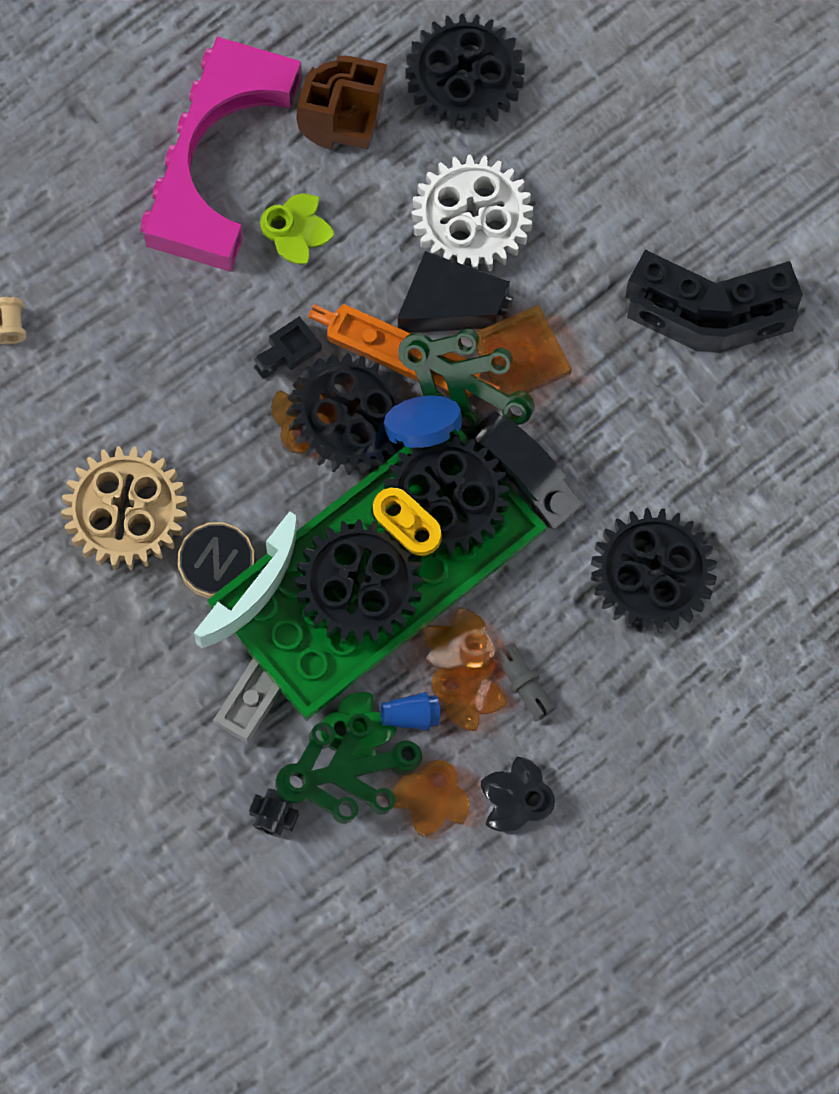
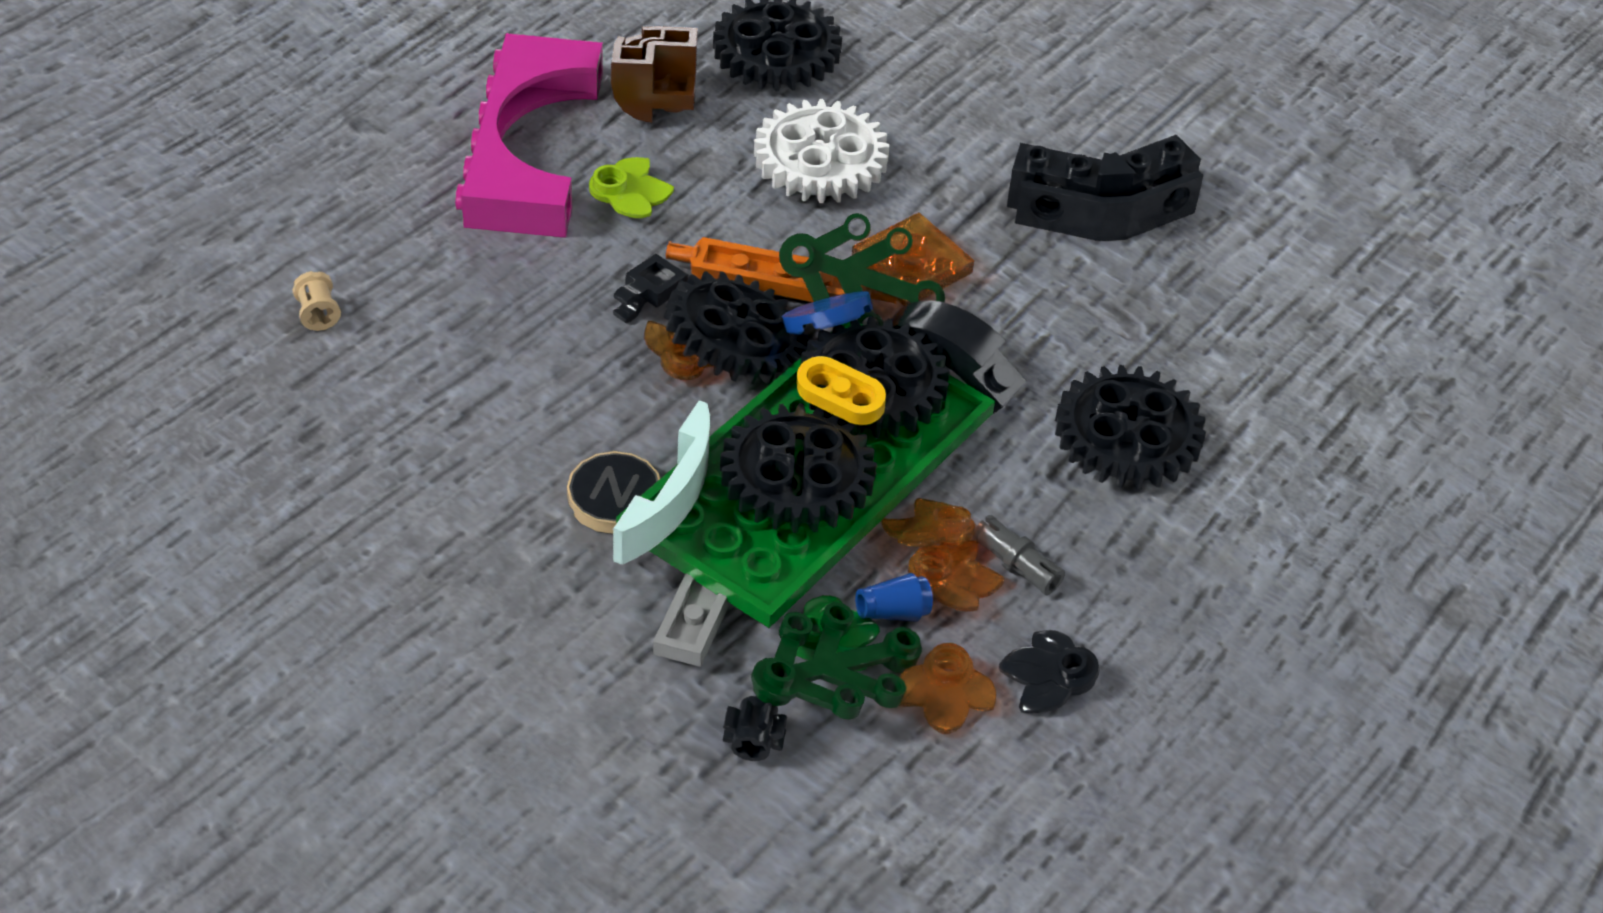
camera: 15 degrees left, 25 degrees down
tan gear [61,446,188,570] -> none
black slope [398,251,514,333] -> none

